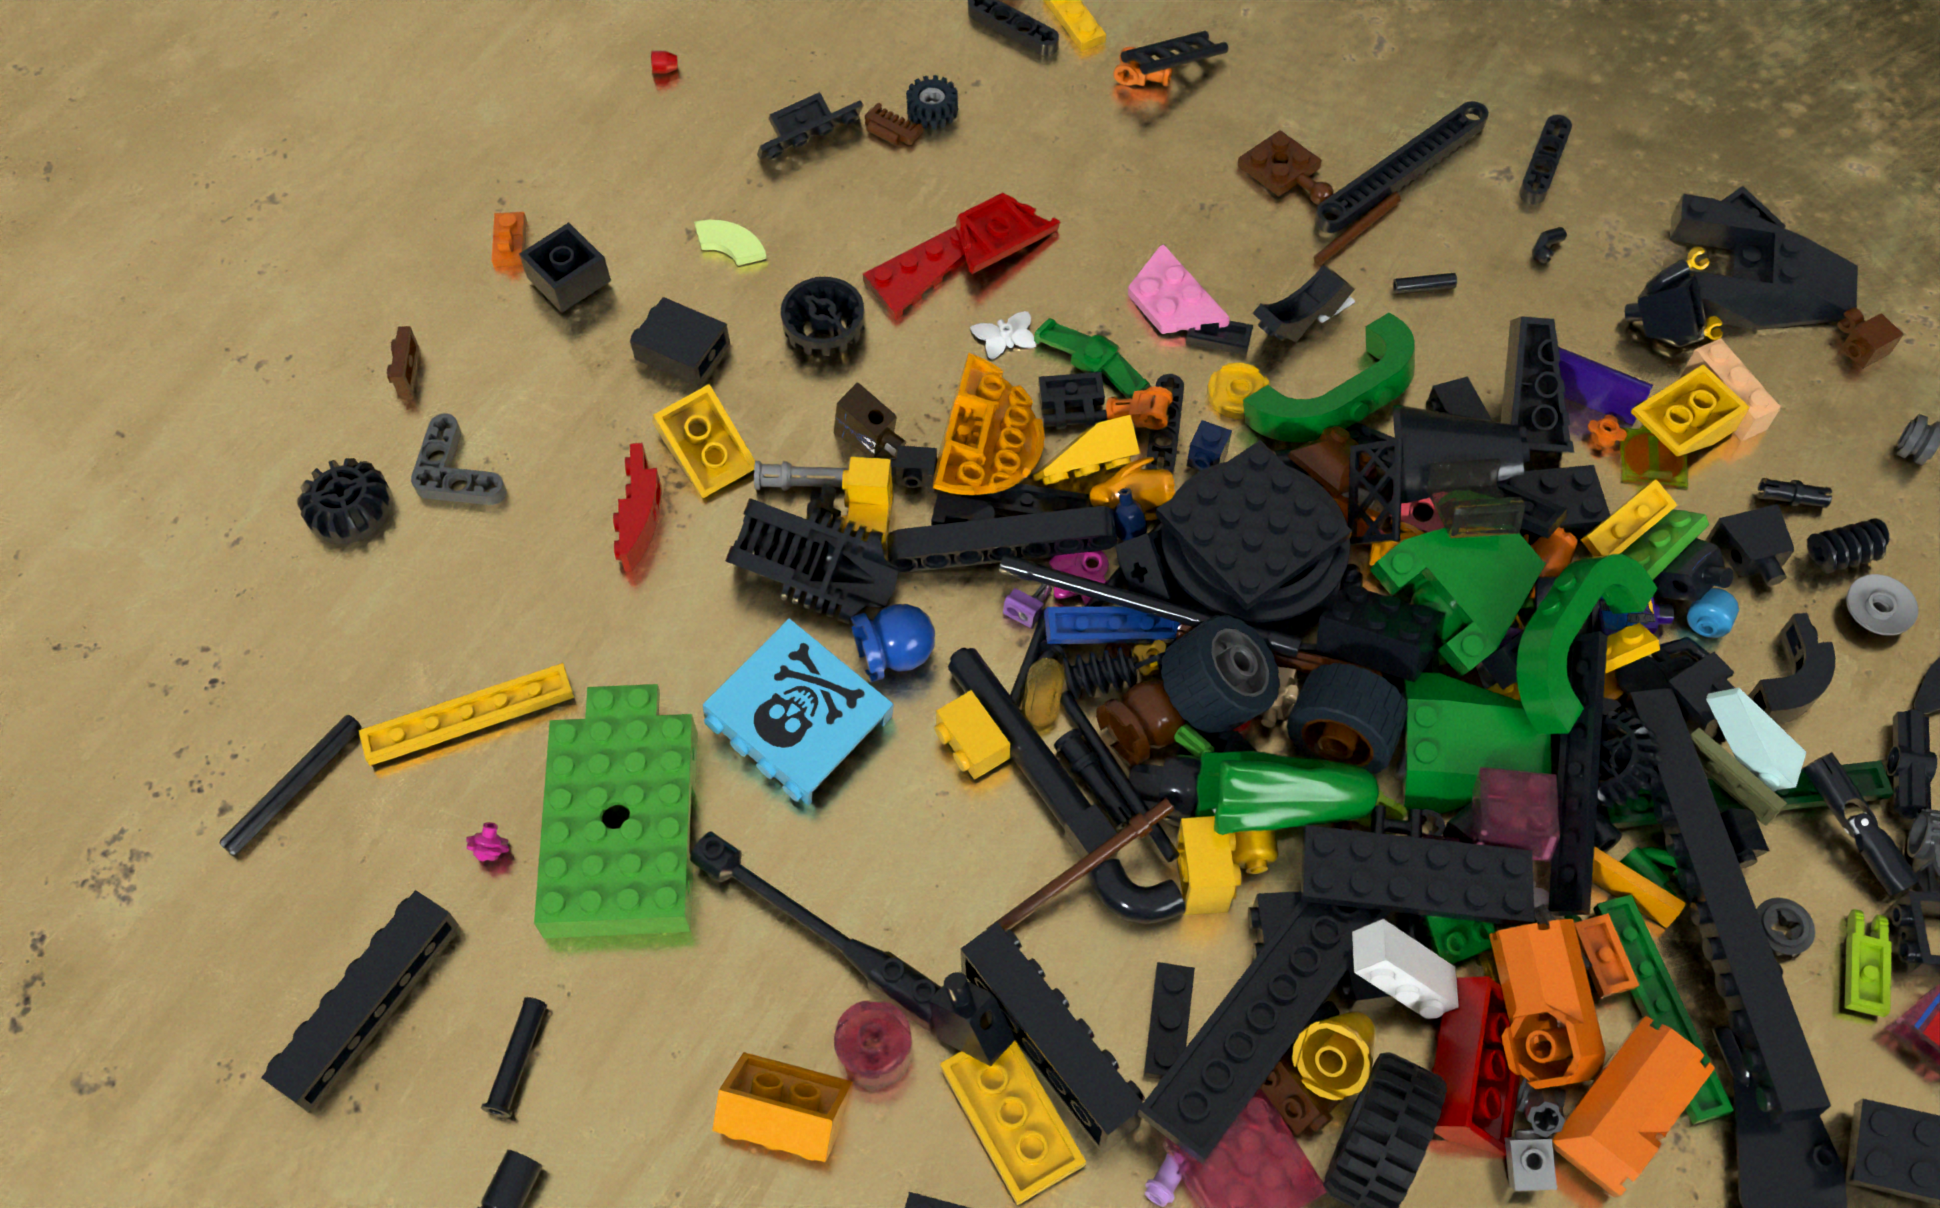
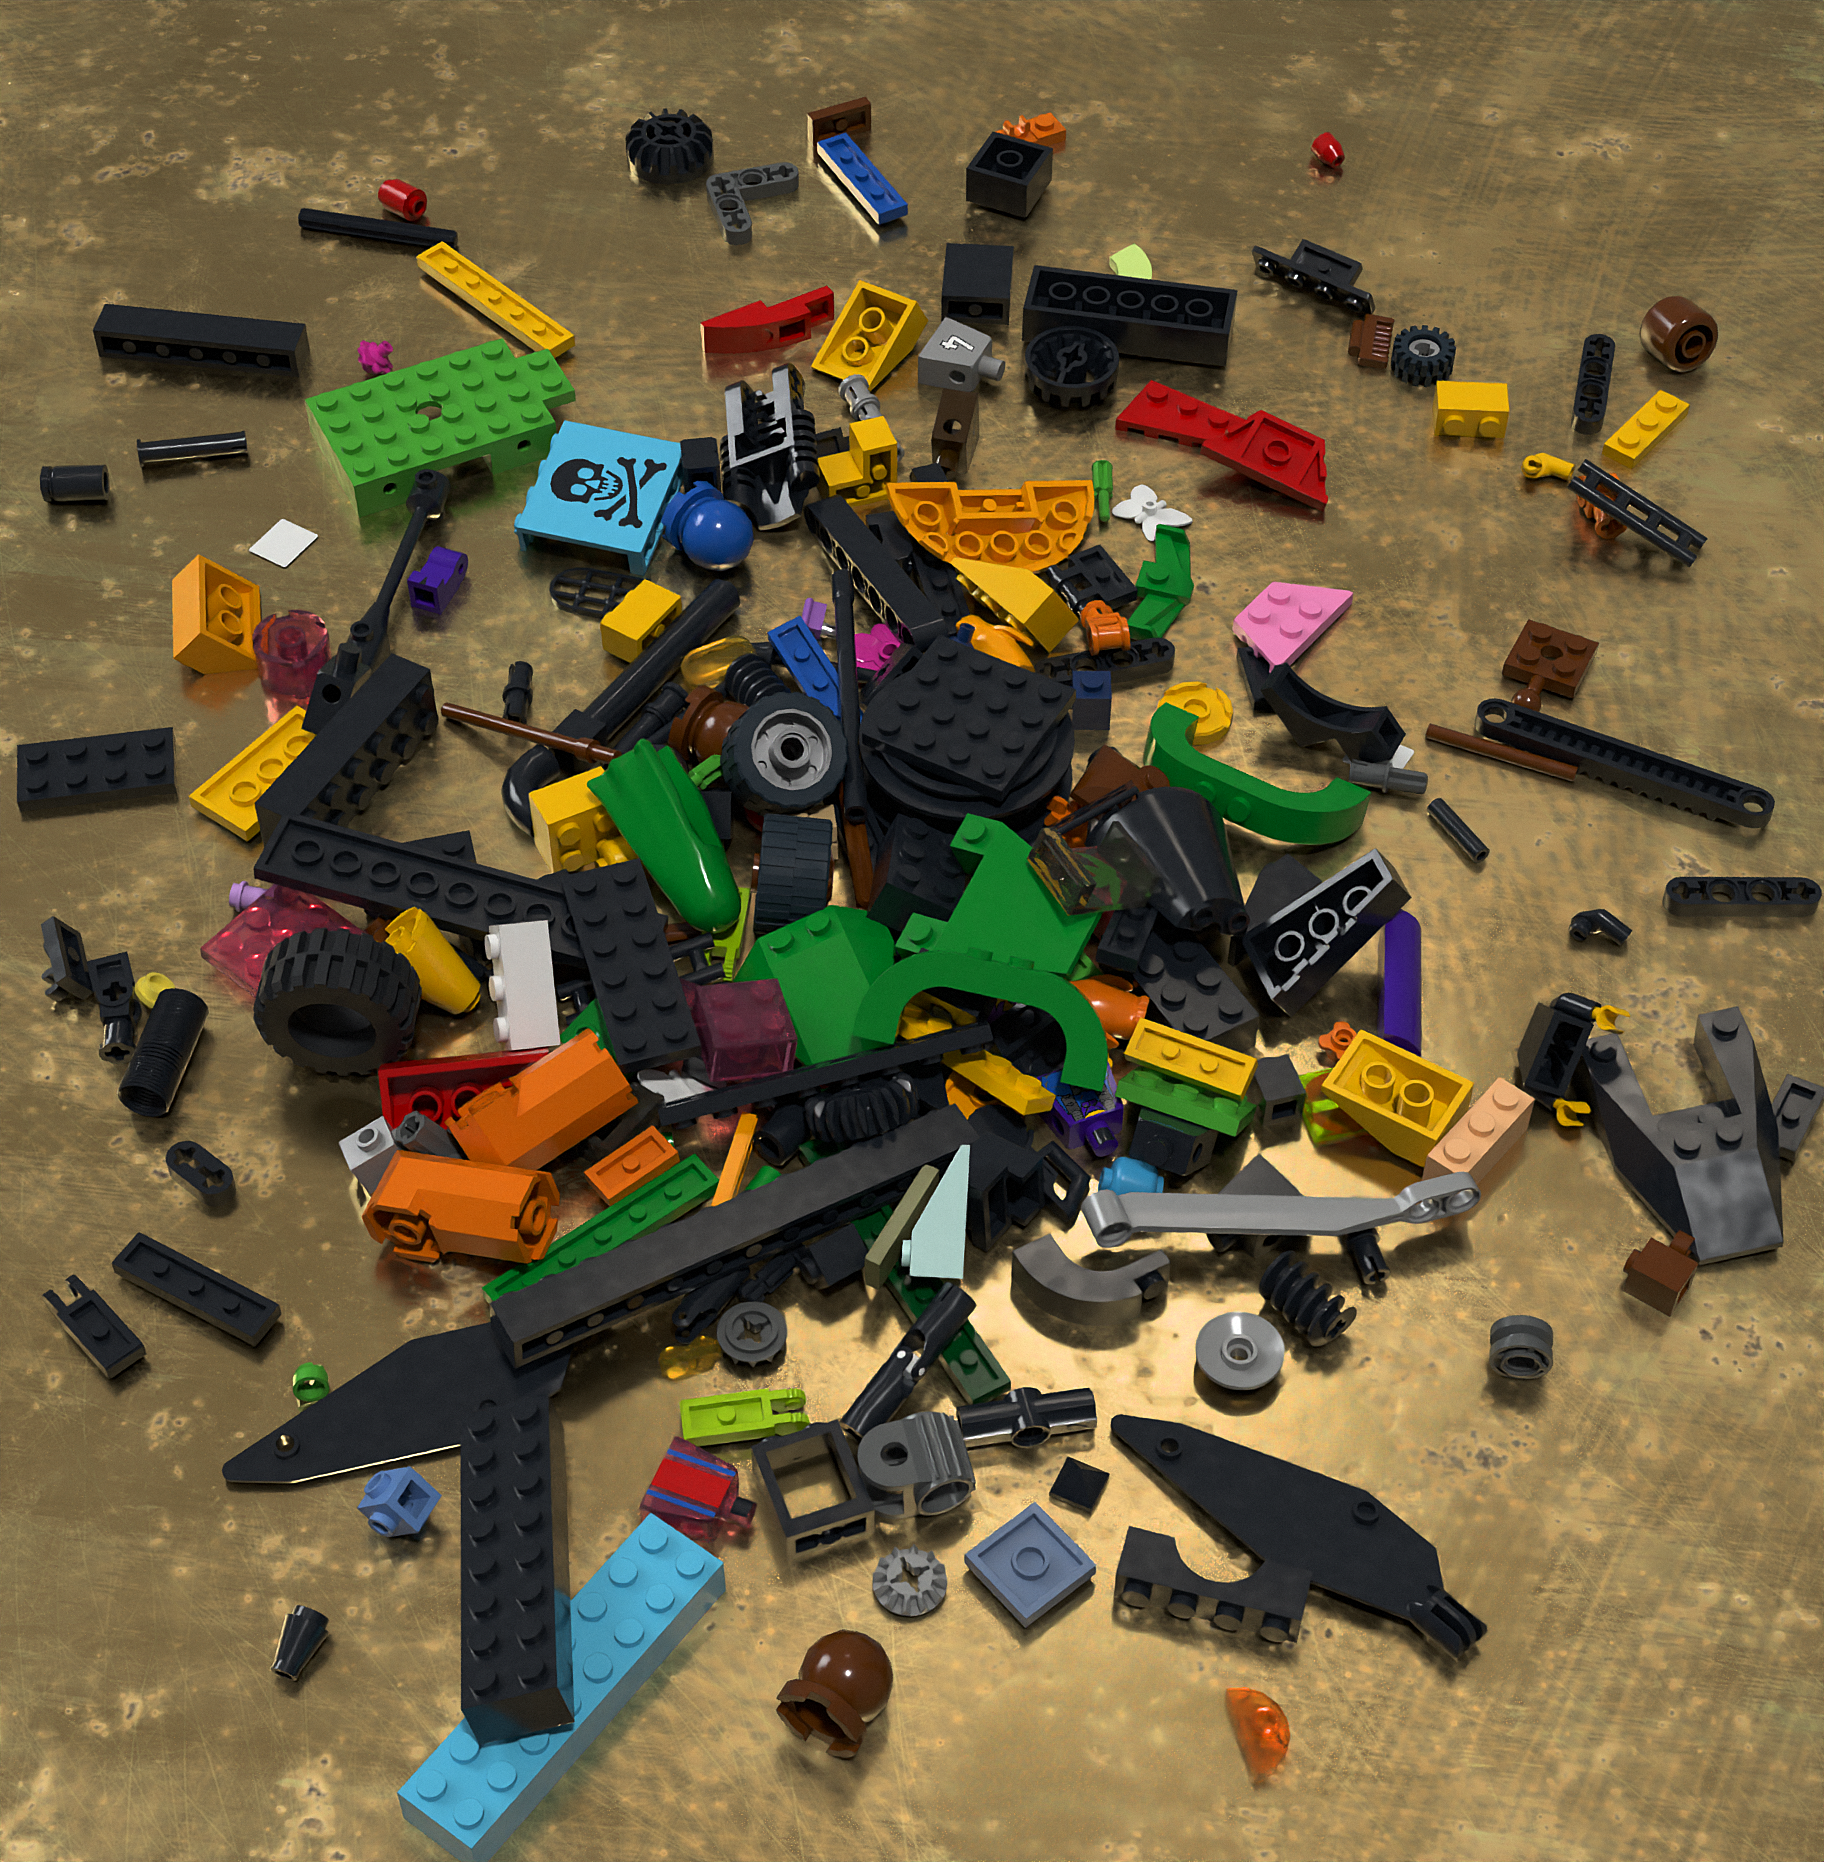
camera: 65 degrees right, 10 degrees down
none -> white sticker [249,519,318,567]
none -> red brick [378,179,427,221]
none -> dark purple leg [407,546,468,615]
none -> black pin [502,661,533,724]
none -> black window [549,567,651,619]
none -> clear yellow piece [658,1336,721,1373]
none -> black brick [680,437,721,495]
none -> blue plate [817,133,908,225]
none -> light grey torso [918,317,1005,392]
none -> black brick [1022,265,1238,366]
none -> light grey piece [1081,1171,1481,1248]
none -> bright green axle [1091,460,1113,522]
none -> black brick [1247,1054,1306,1127]
none -> dark grey axle [1349,759,1428,795]
none -> yellow brick [1432,381,1509,438]
none -> yellow arm [1521,453,1575,481]

